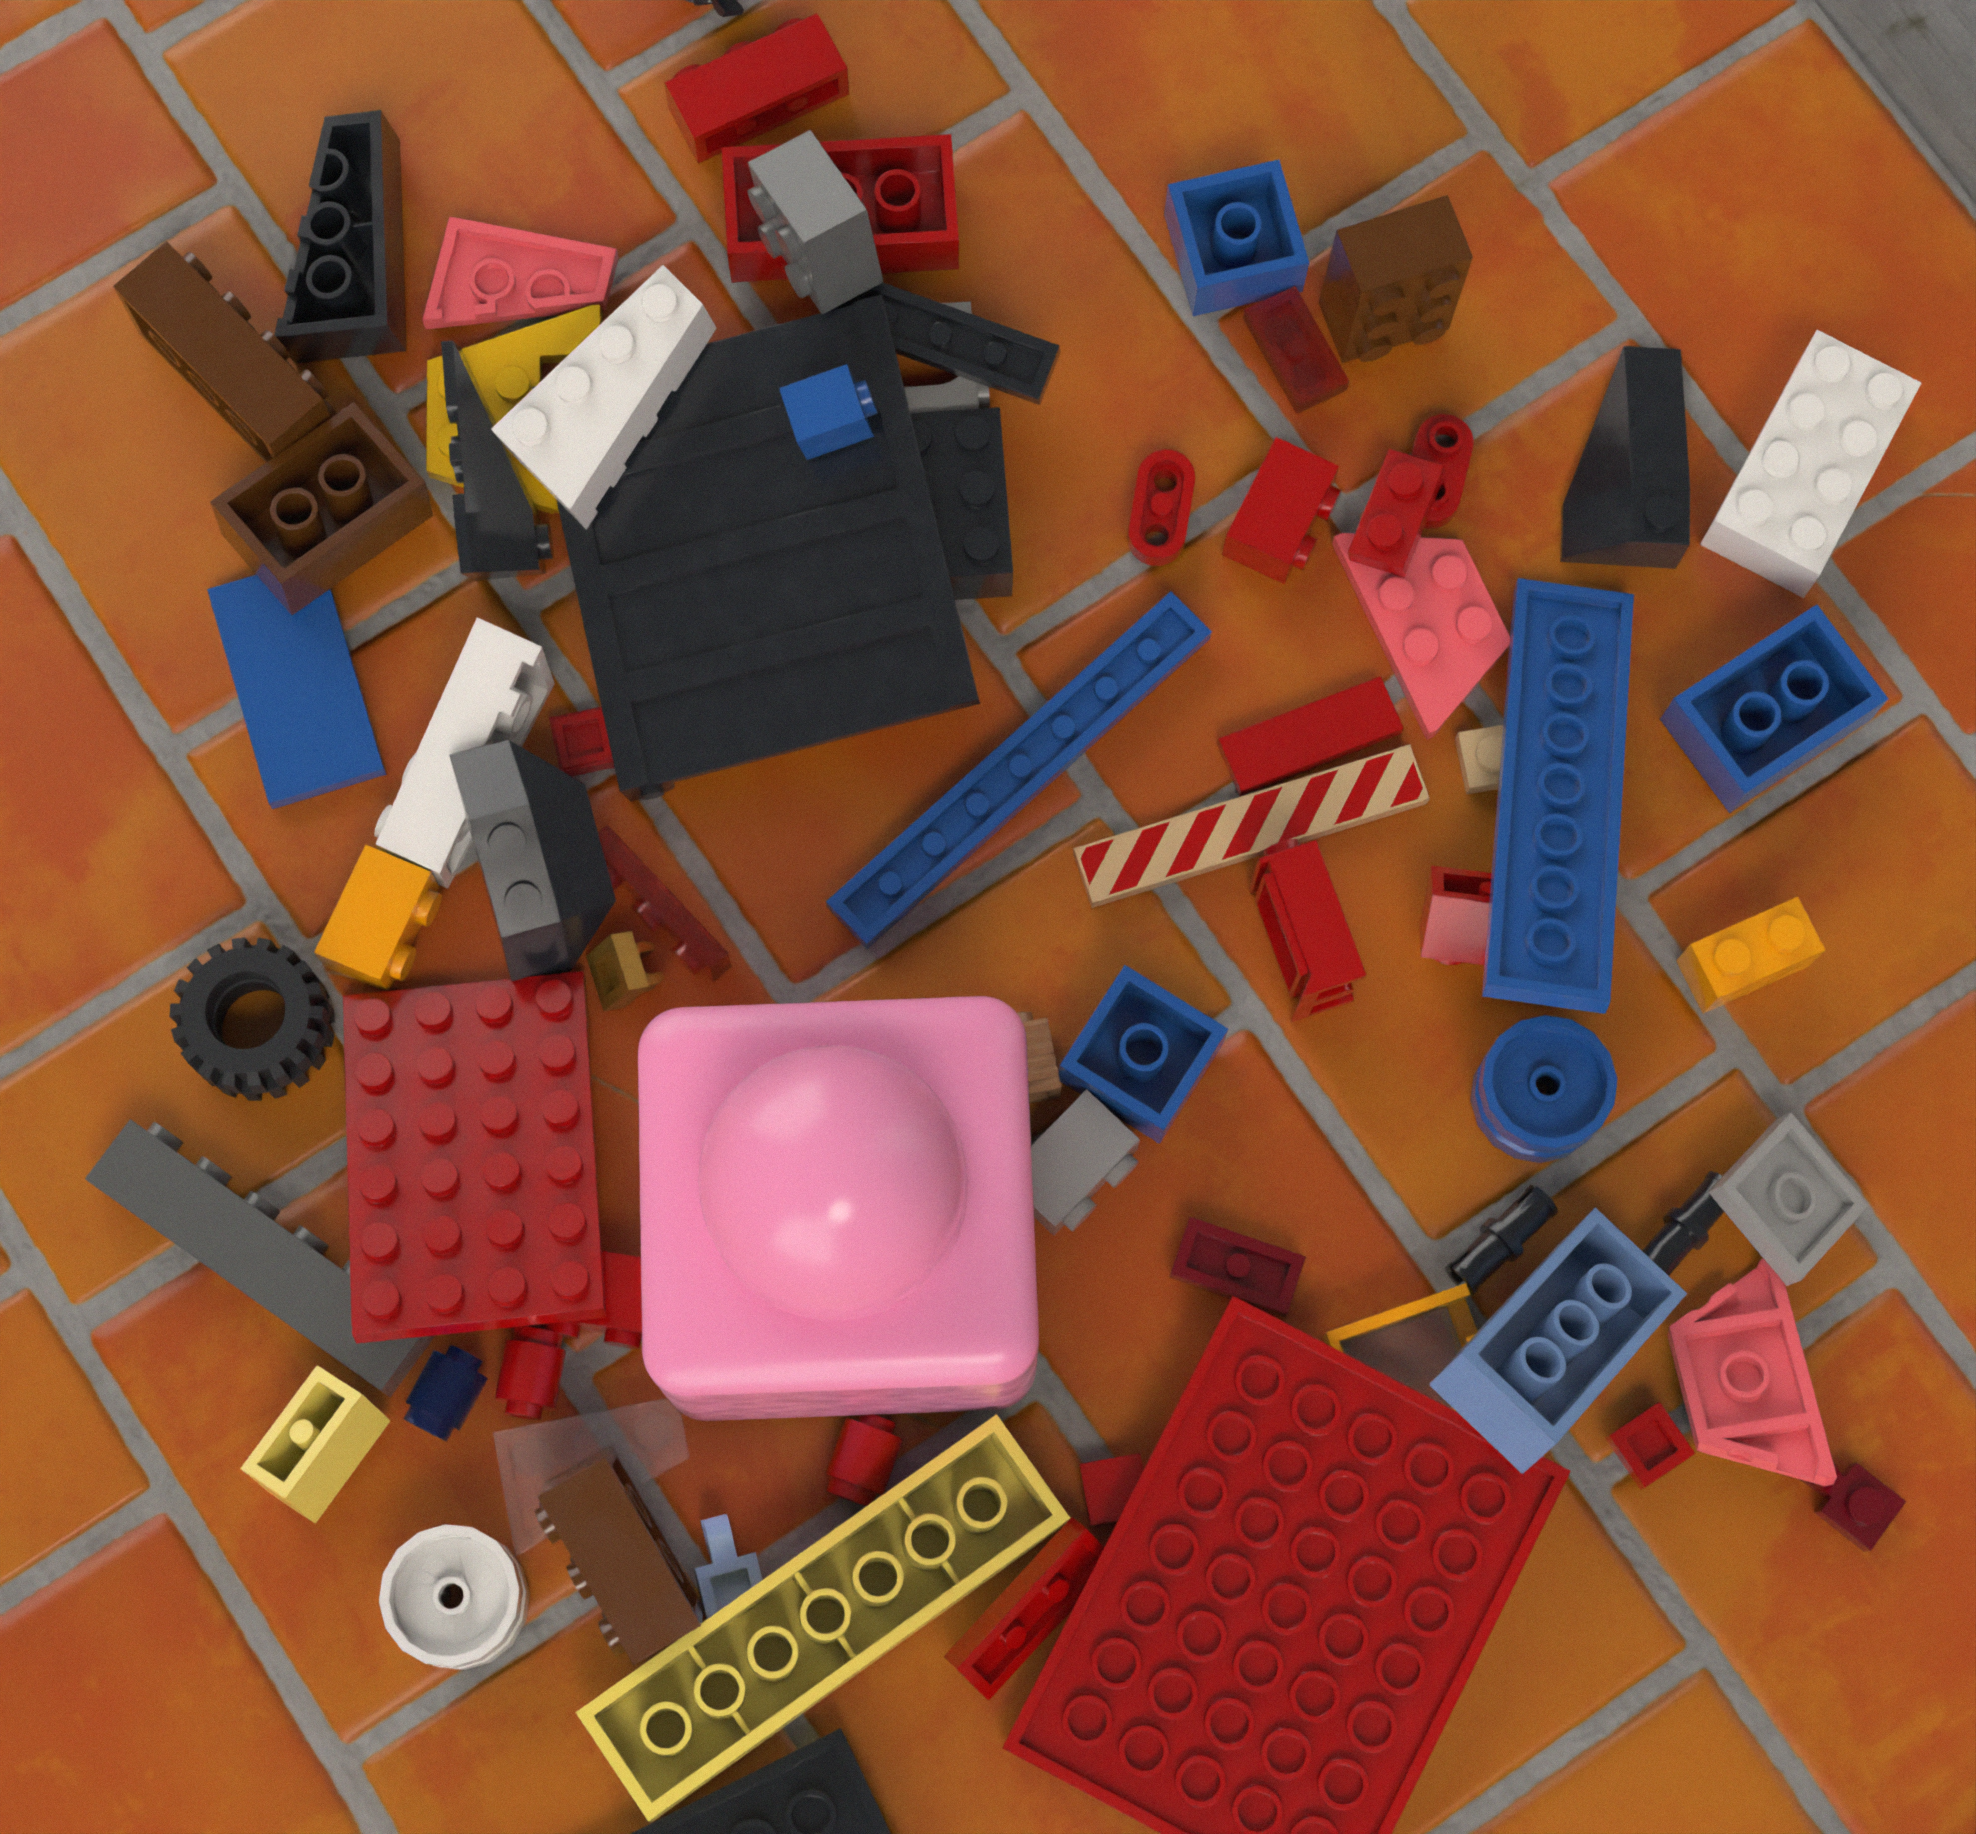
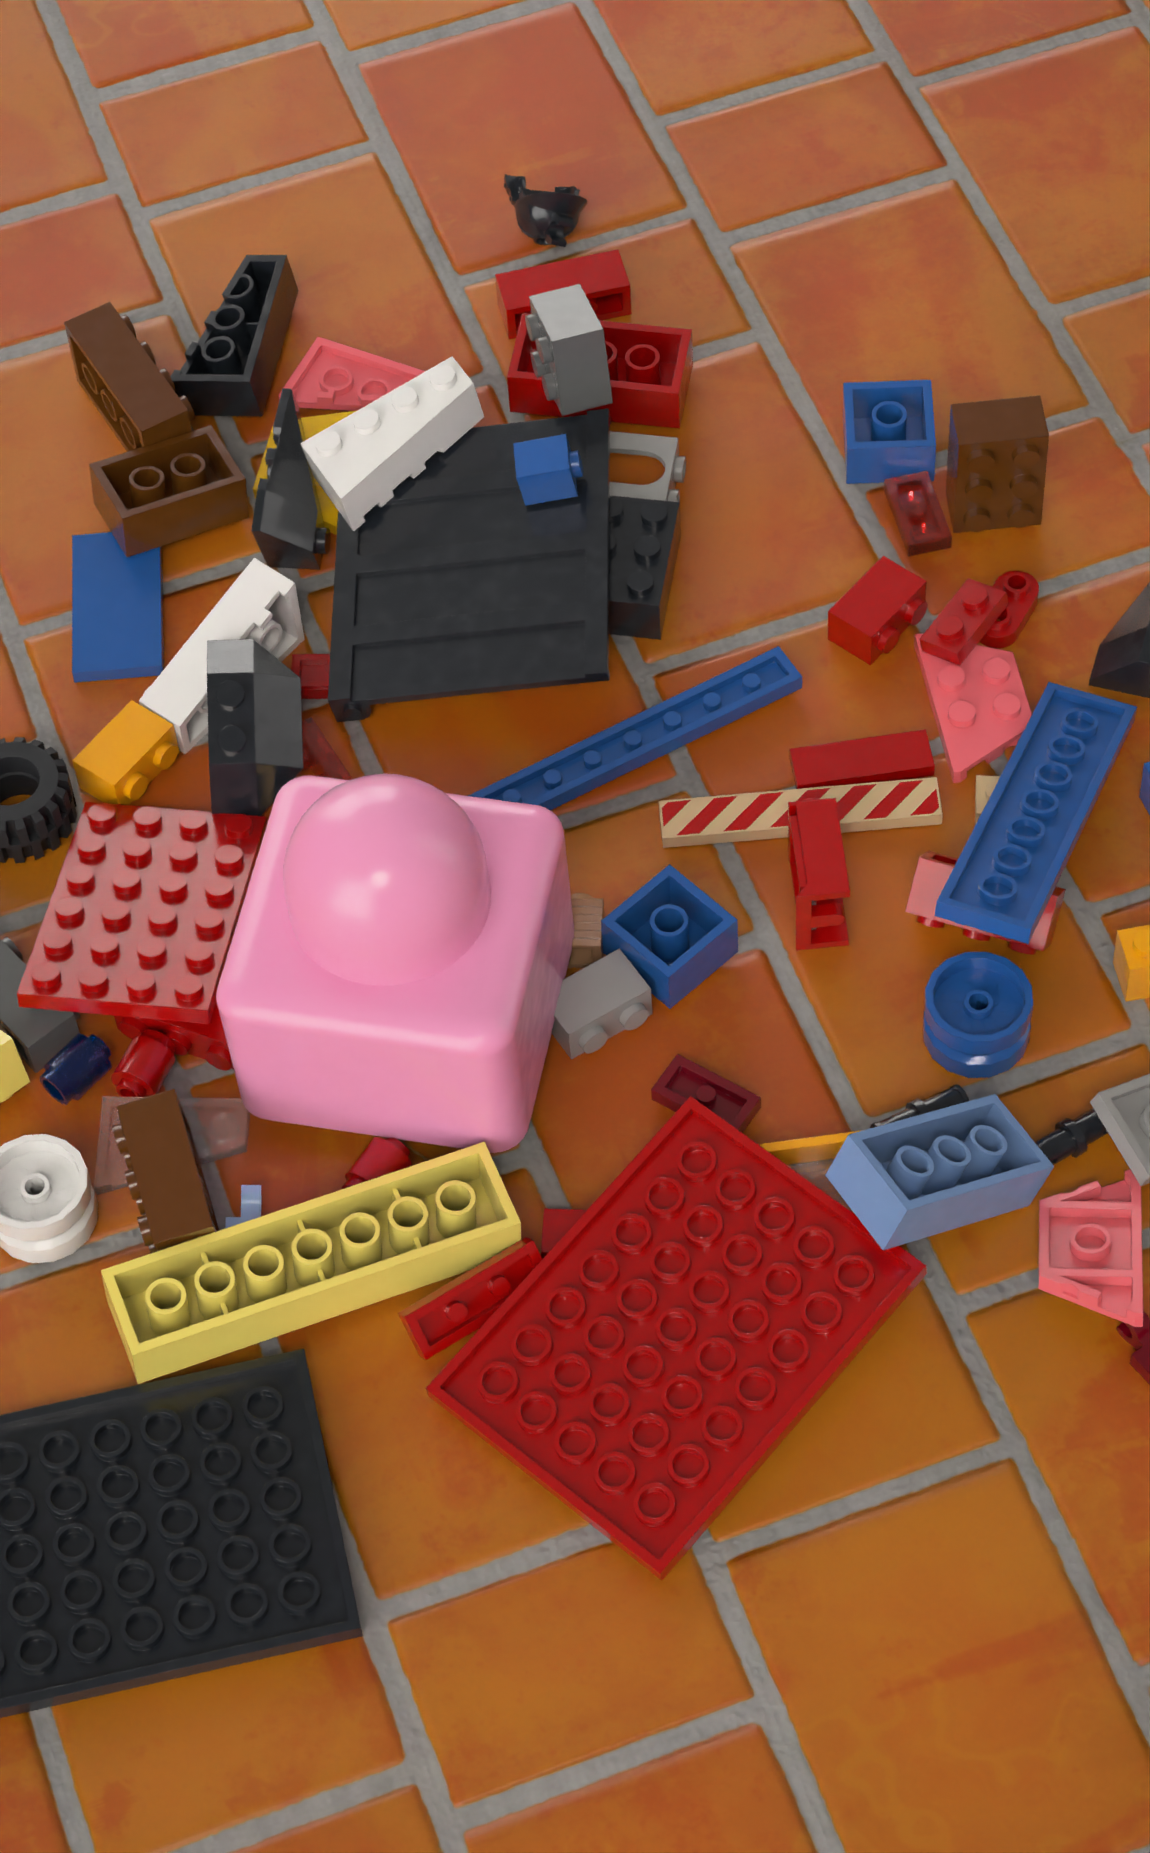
camera: 20 degrees right, 20 degrees down
black plate [830,283,1061,405] -> none
red plate [1127,449,1196,566] -> none
red plate [1605,1401,1696,1490] -> none

